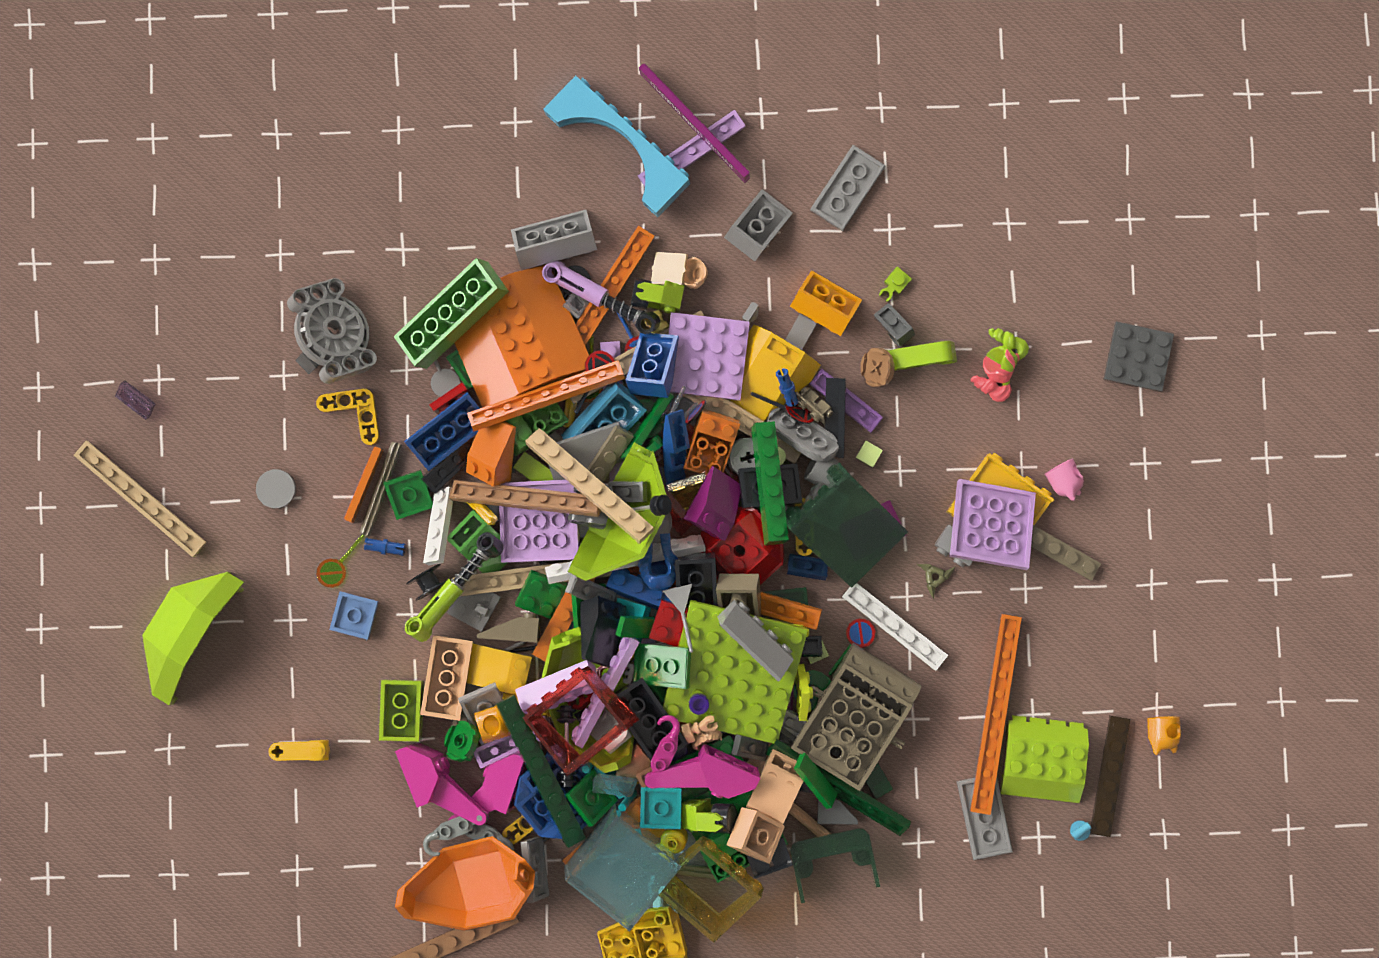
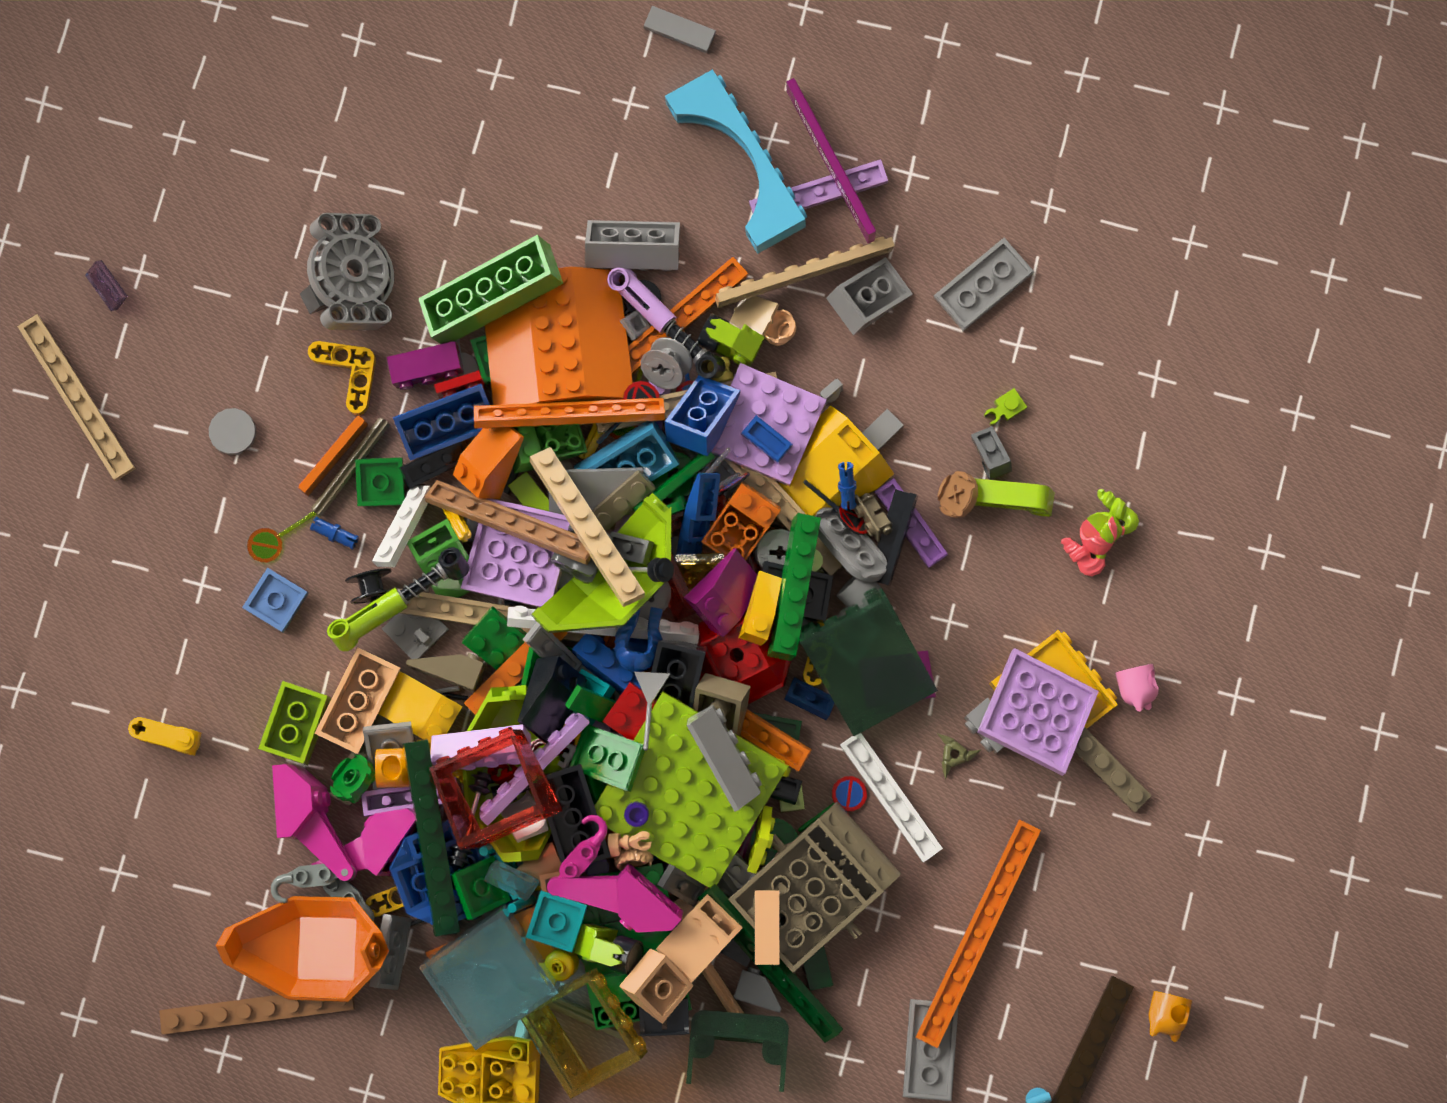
camera: 15 degrees right, 5 degrees down
lime panel [142,572,244,705] -> none
light orange slope [790,270,862,336] -> none
green tile [794,753,837,809] -> none
yellowish green tile [856,441,883,468] -> none
lime slope [1000,715,1089,803] -> none
dark grey plate [1103,321,1174,392] -> none
none -> magenta brick [387,341,464,390]
none -> light grey piece [640,337,693,389]
none -> light grey tile [644,6,716,53]
none -> tan plate [715,237,895,308]
none -> yellow slope [739,571,782,646]
none -> blue tile [741,415,793,464]
none -> light nougat tile [755,890,780,965]

